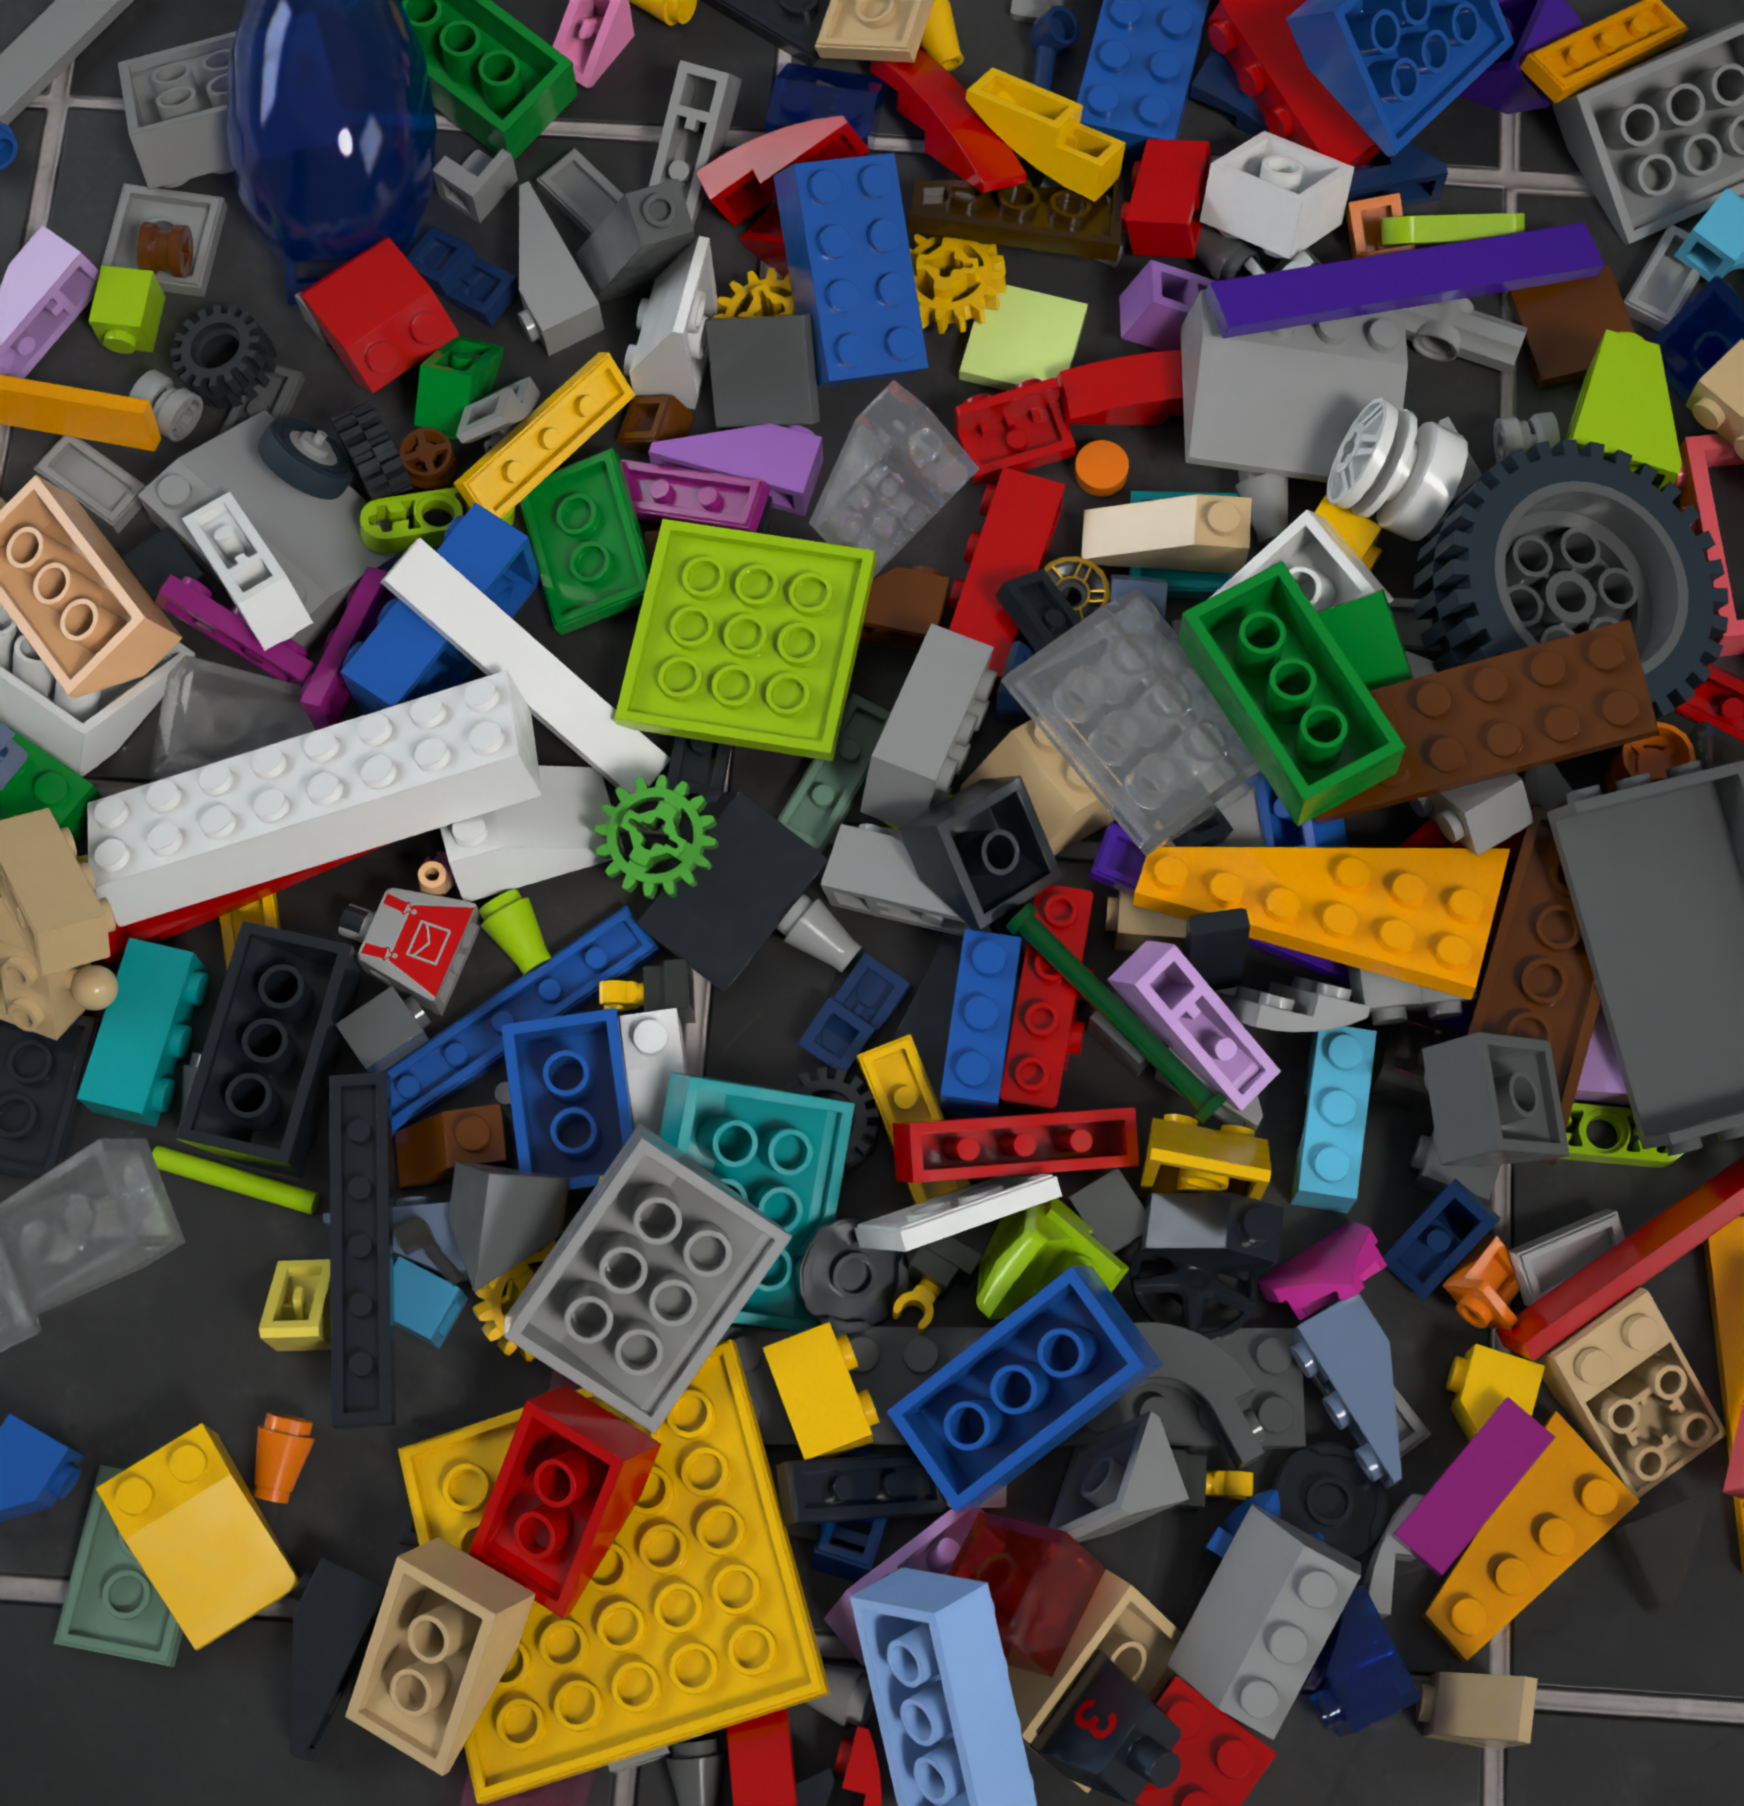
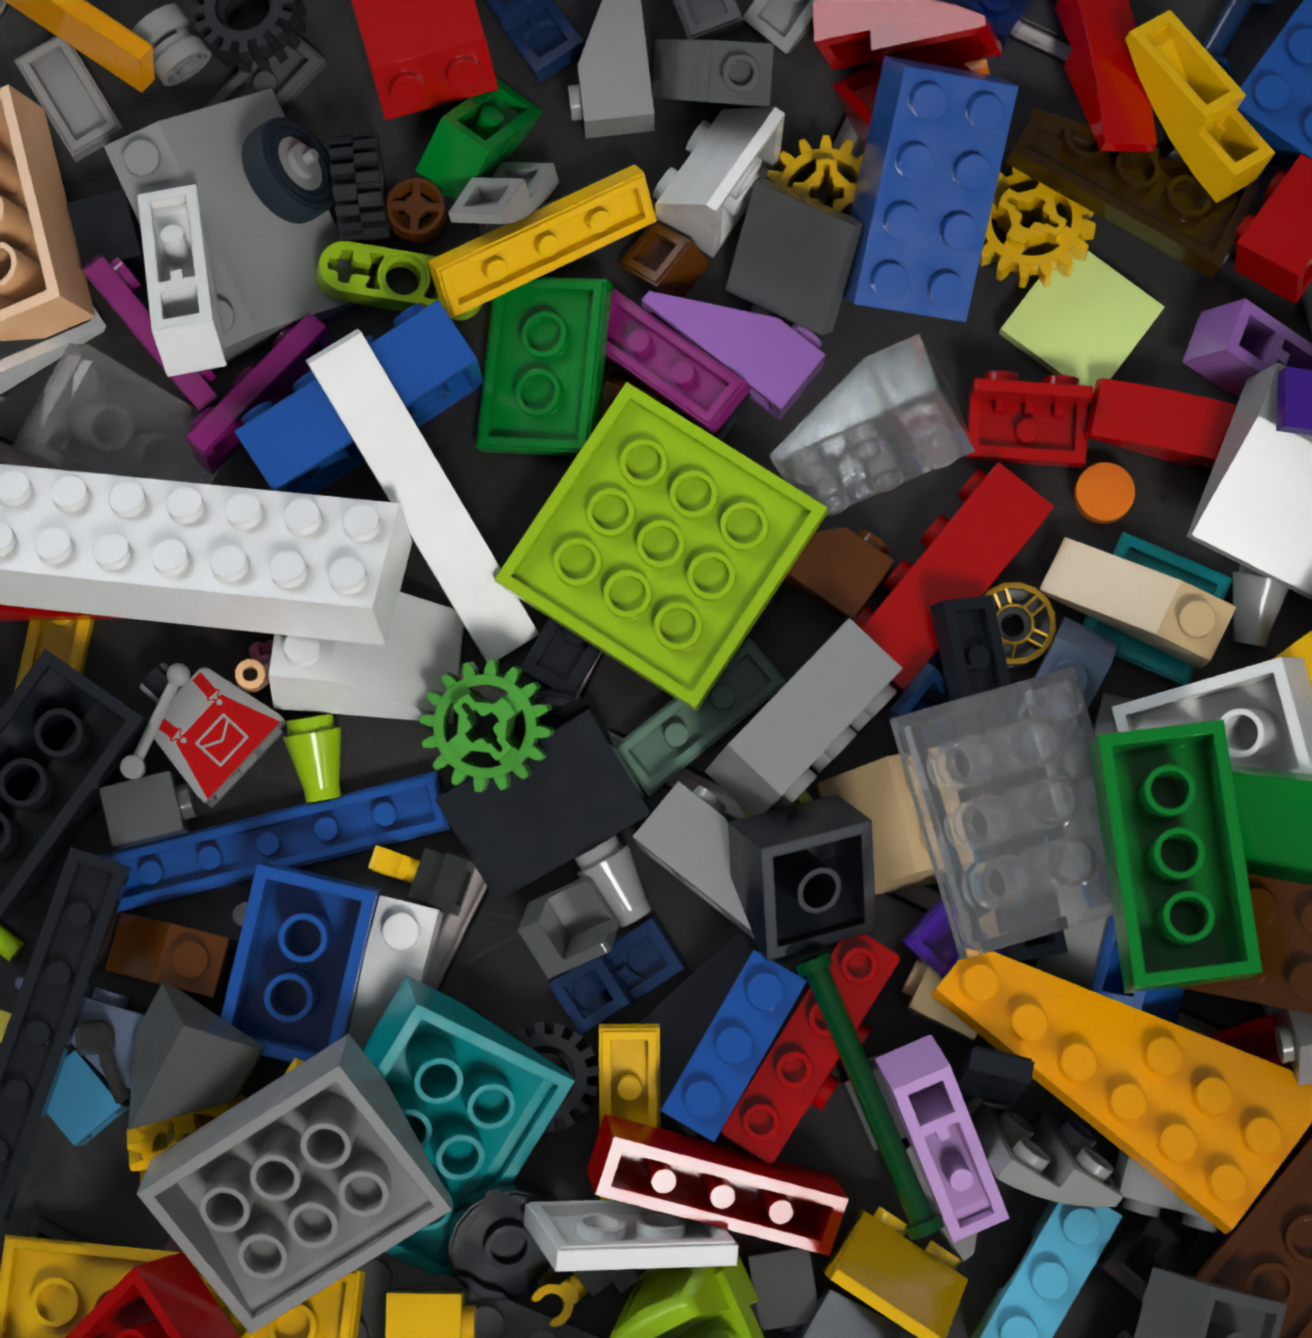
camera: 20 degrees right, 10 degrees up
none -> light grey hinge [120,663,190,780]
none -> dark grey panel [518,876,620,979]

